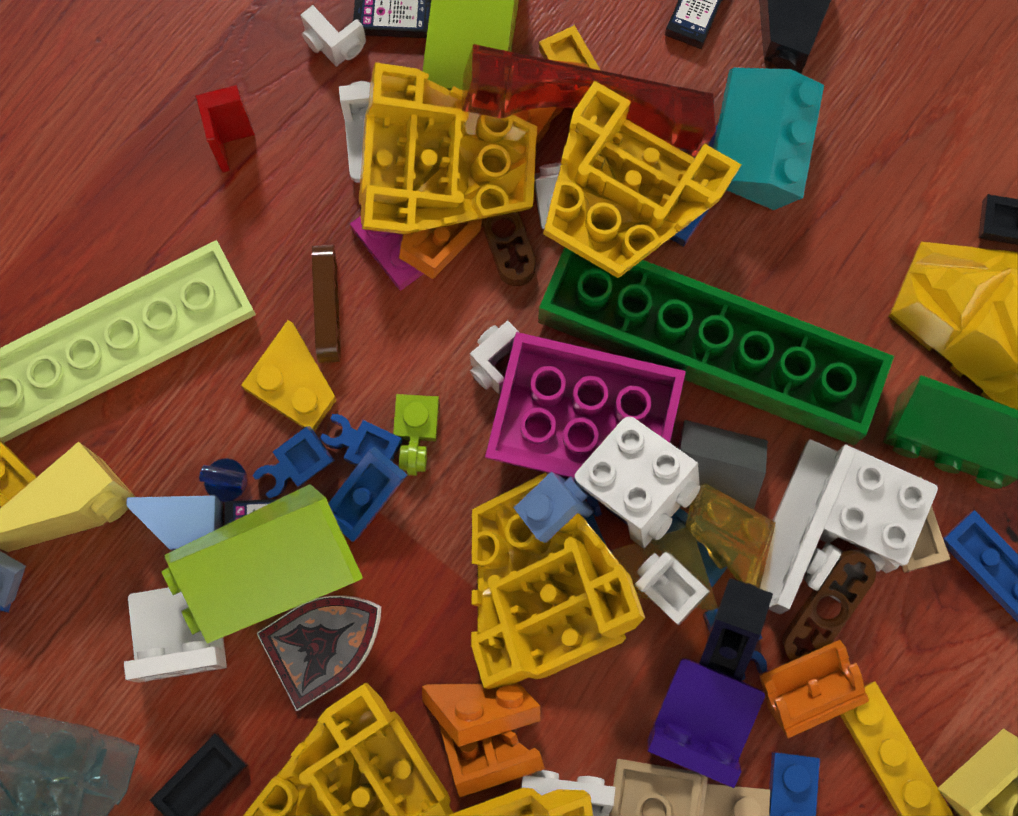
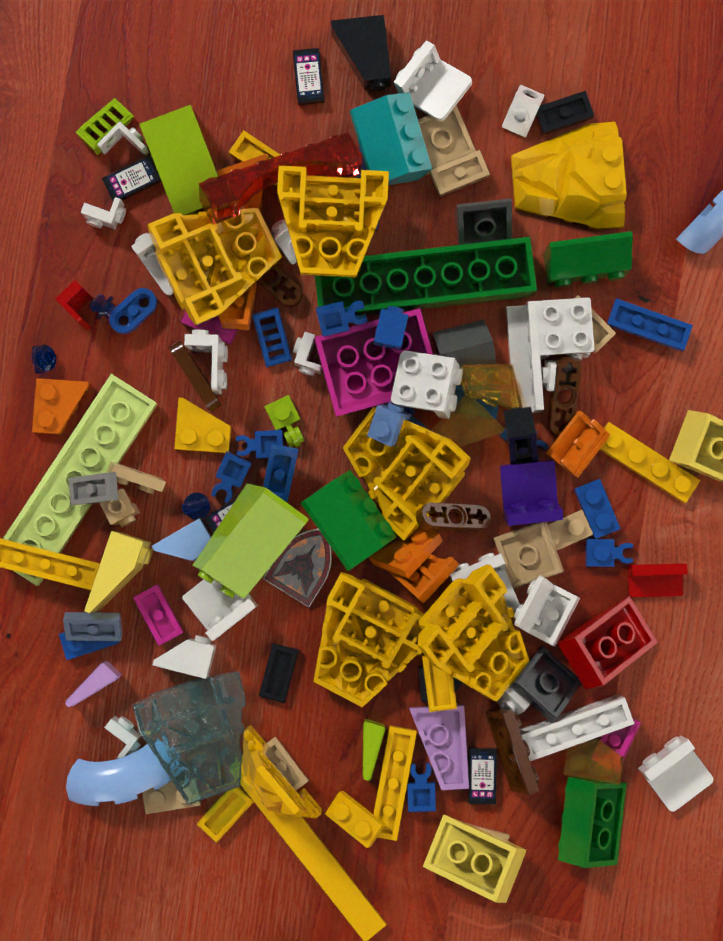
camera: 30 degrees left, 10 degrees up
white bracket [635,552,710,625] -> none
none -> clear blue plate [32,345,57,374]
none -> orange wing [32,378,90,435]
none -> light grey plate [69,472,118,505]
none -> clear blue plate [89,294,116,320]
none -> tan bracket [99,489,140,528]
none -> tan plate [107,461,166,494]
none -> blue plate [109,288,158,334]
none -> dark pink plate [133,584,184,646]
none -> white slope [153,635,217,679]
none -> white bracket [184,330,228,395]
none -> blue slope [252,307,292,367]
none -> green slope [301,470,397,571]
none -> blue plate [316,301,367,337]
none -> blue brick [373,306,408,350]
none -> white bracket [394,40,472,121]
none -> reddish brown beam [416,502,491,532]
none -> tan tile [418,105,476,175]
none -> tan plate [430,150,490,197]
none -> dark grey slope [454,198,512,245]
none -> white bracket [502,85,544,137]

